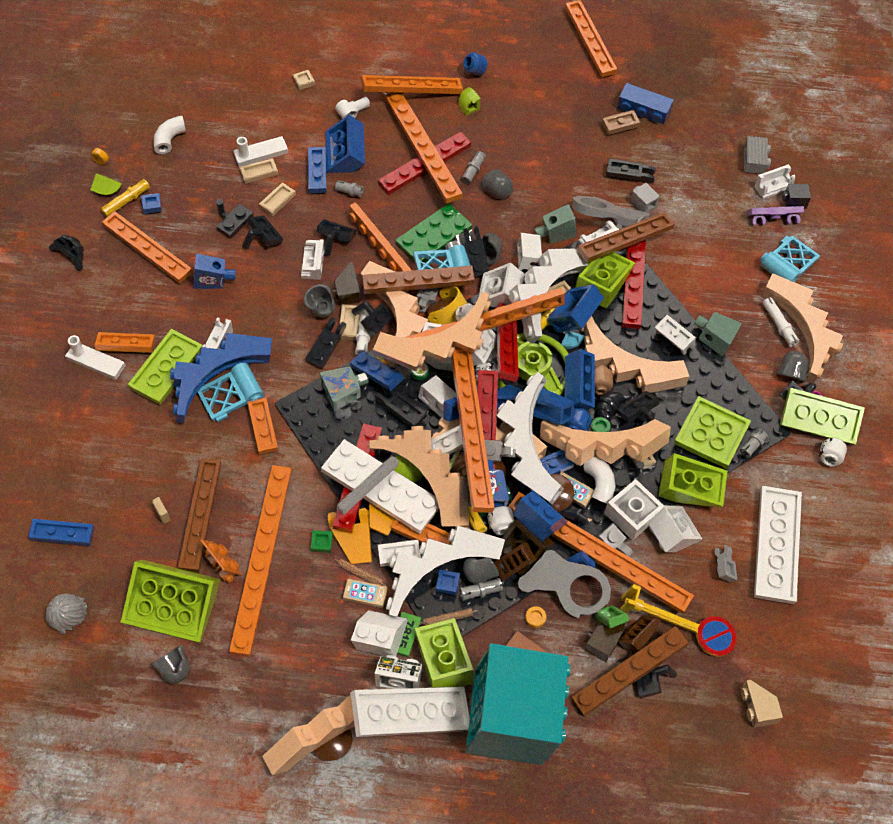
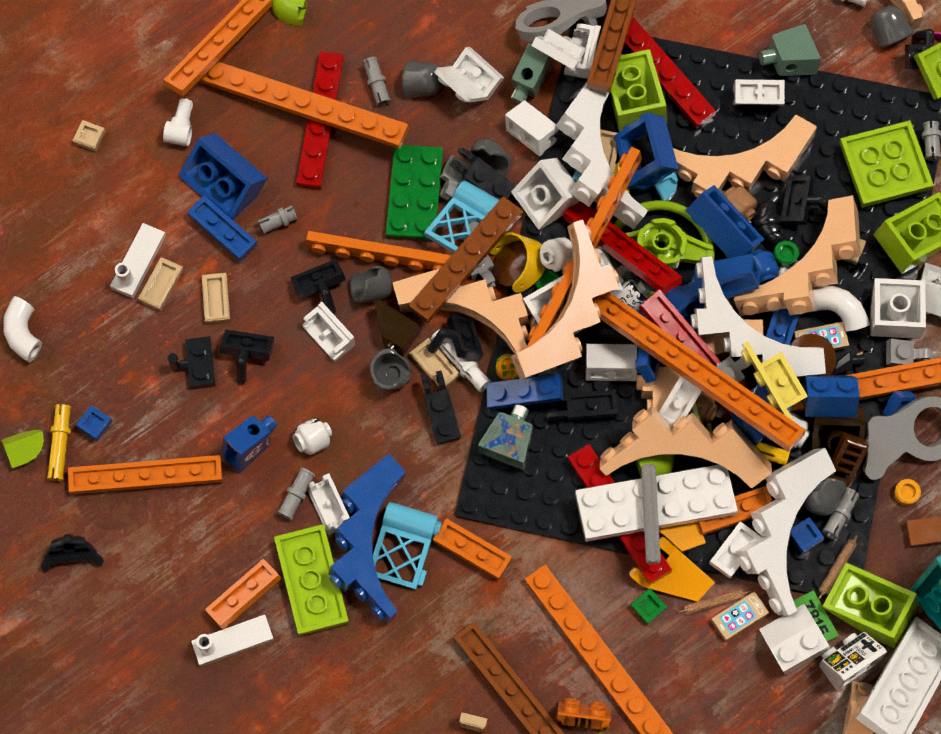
camera: 40 degrees left, 10 degrees up
none -> light grey pin [277,467,315,520]
none -> white head [293,418,332,455]
none -> dark grey hair [350,266,393,303]
none -> white bracket [434,47,504,103]
none -> white slope [531,29,585,70]
none -> light yellow bracket [740,341,808,421]

